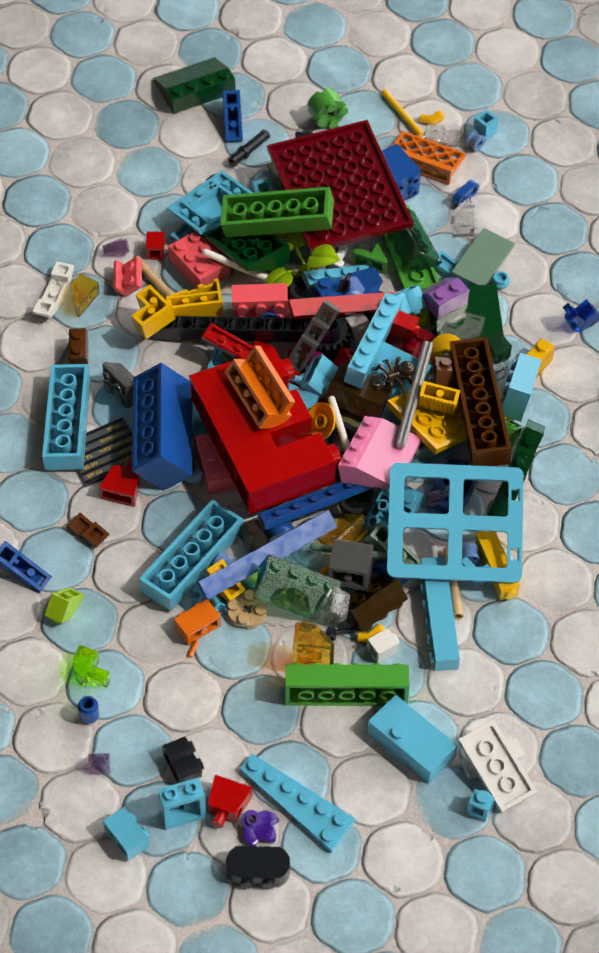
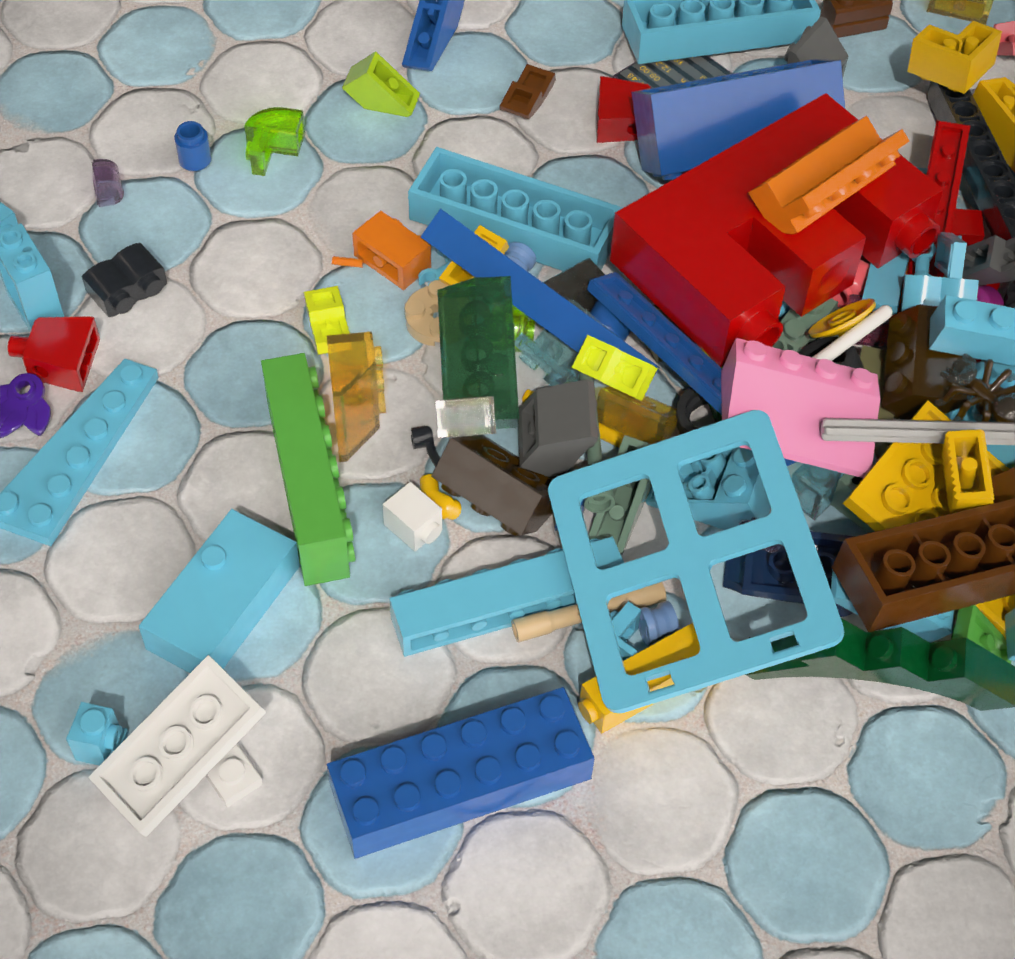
camera: 75 degrees right, 0 degrees up
none -> neon yellow slope [303,286,353,355]
none -> blue brick [327,687,595,859]
none -> neon yellow slope [572,335,658,401]
none -> tile [934,232,967,279]

